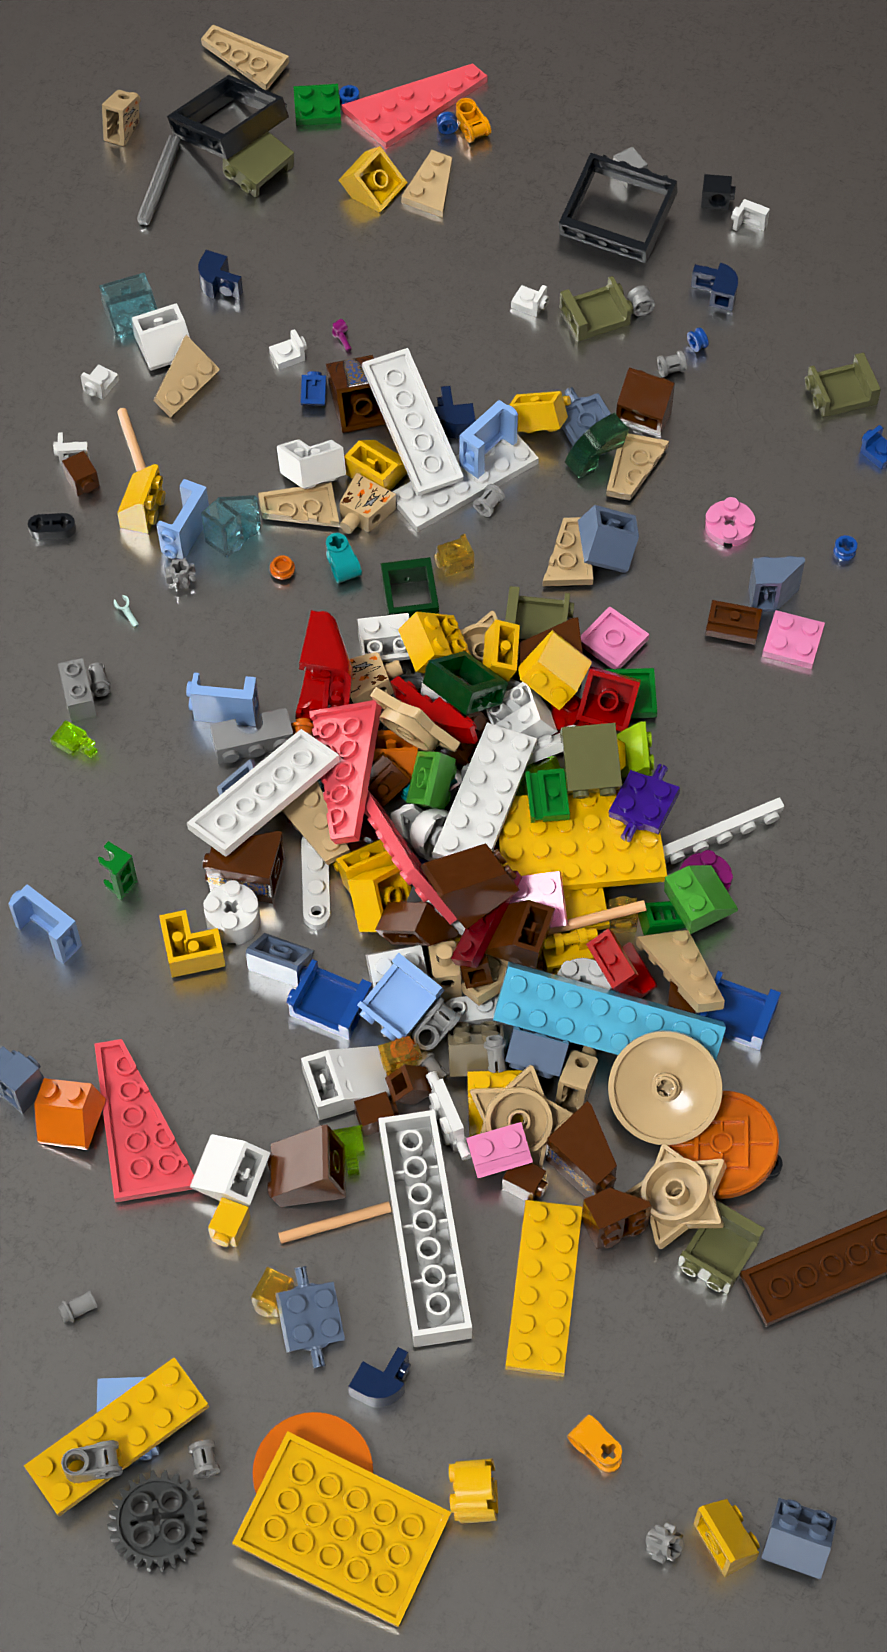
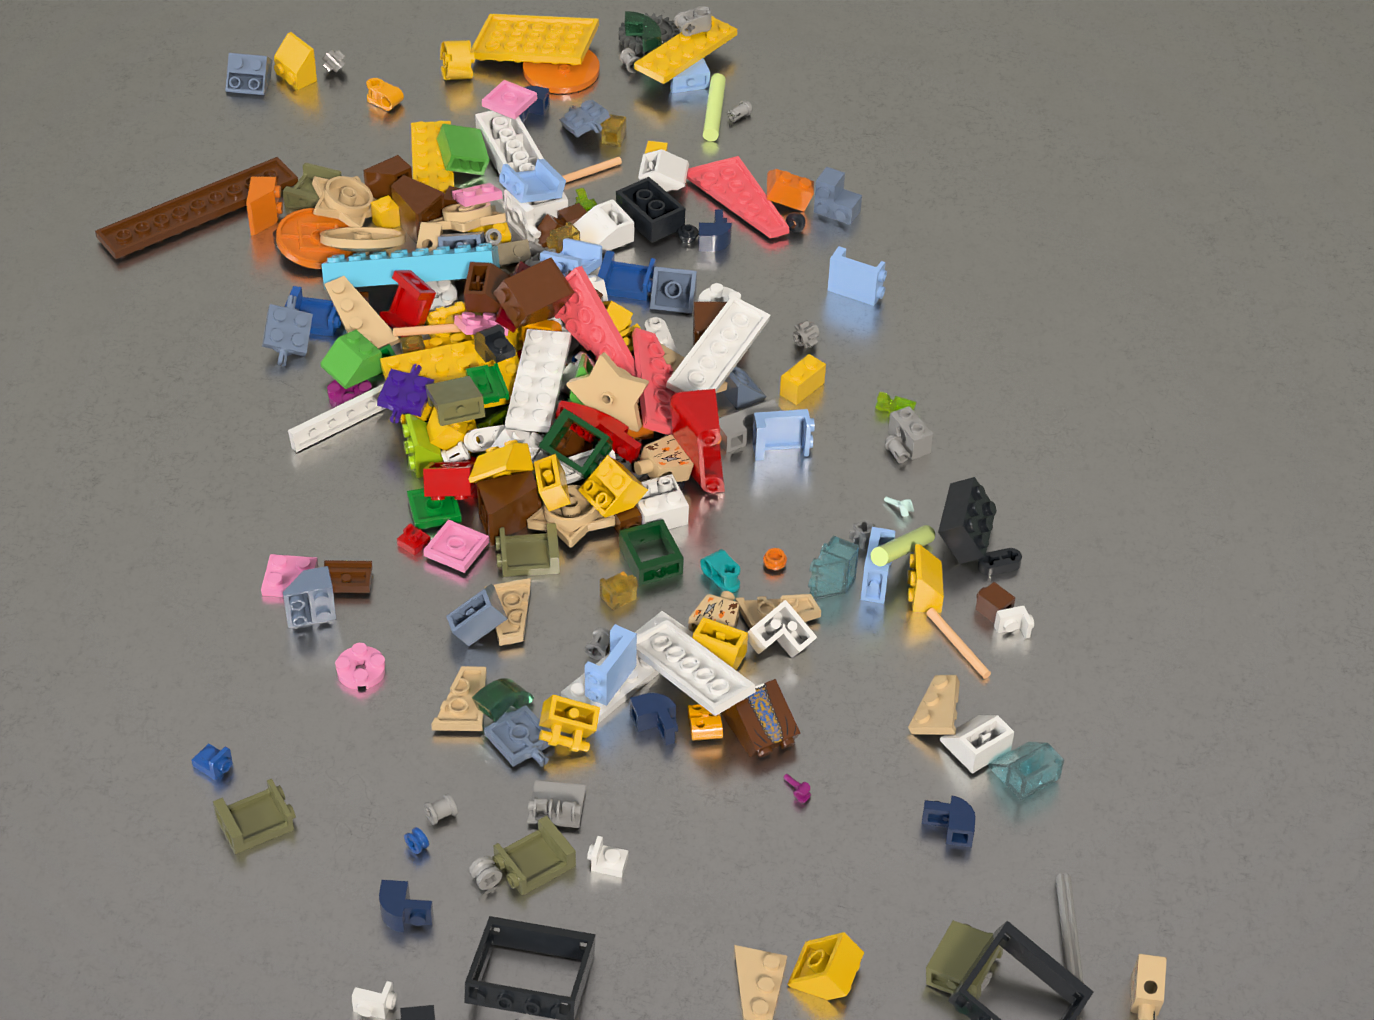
camera: 165 degrees right, 15 degrees down
white bracket [80,364,119,400] -> none
green hinge [98,841,138,901] -> none
yellow brick [159,910,226,978] -> none
reddish brown slope [267,1124,346,1207] -> none
white bracket [269,329,307,370] -> none
blue bracket [301,371,327,406] -> none
reddish brown slope [616,367,675,435] -> none
blue bush [834,535,857,561] -> none
none -> orange slope [246,177,283,235]
none -> sand blue plate [262,295,313,366]
none -> yellow brick [370,195,400,229]
none -> red tile [397,523,431,556]
none -> bright green brick [437,124,489,175]
none -> black brick [475,324,516,363]
none -> bright pink plate [482,80,537,119]
none -> light blue panel [499,159,566,203]
none -> light grey hinge [527,780,586,828]
none -> black brick [616,177,686,243]
none -> clear green brick [624,11,662,51]
none -> black plate [678,224,699,243]
none -> dark blue brick [698,209,732,252]
none -> yellowish green piece [703,73,726,141]
none -> yellow brick [780,354,826,405]
none -> black plate [786,212,806,233]
none -> light grey gear [793,320,820,349]
none -> yellowish green piece [871,525,935,566]
none -> black brick [938,477,997,564]

